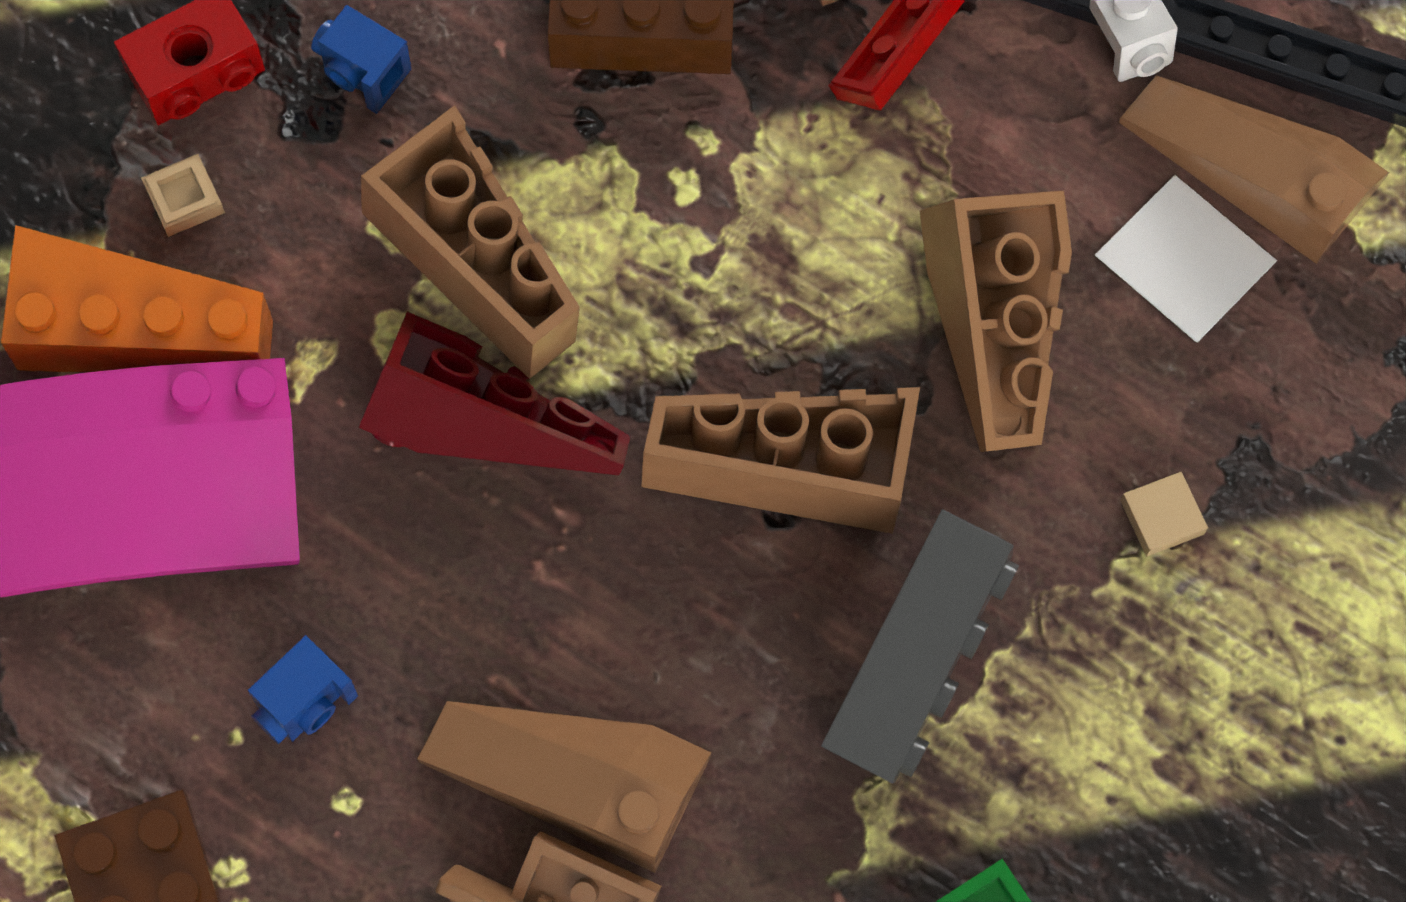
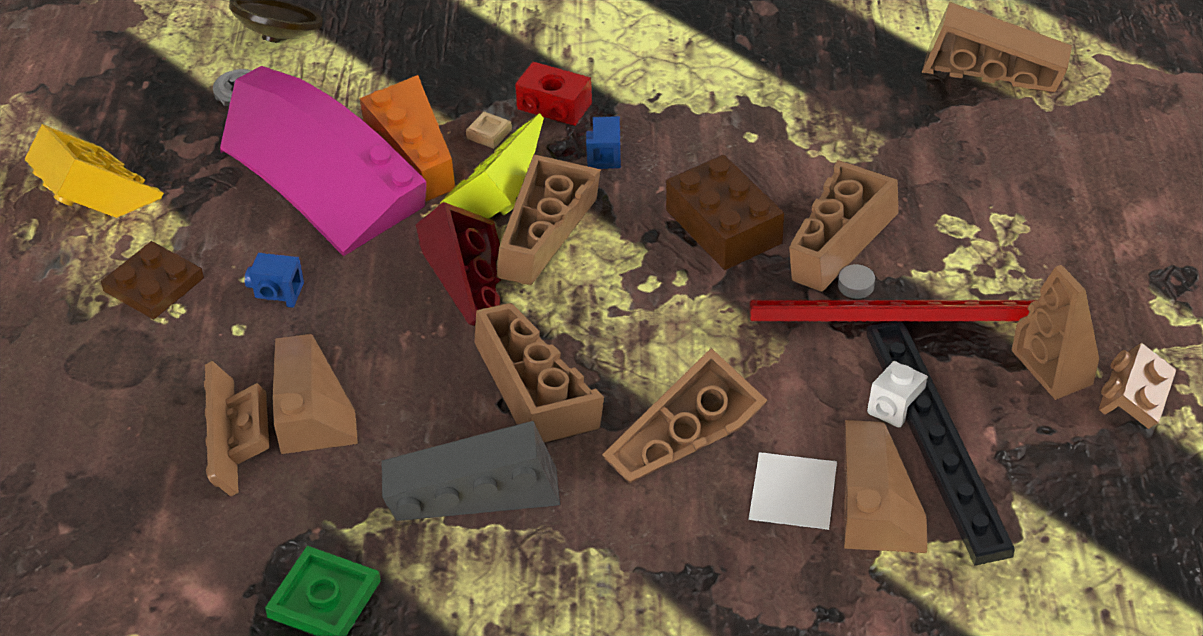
camera: 60 degrees right, 25 degrees down
tan tile [1120,472,1208,557] -> none
none -> neon yellow wedge [440,113,544,219]

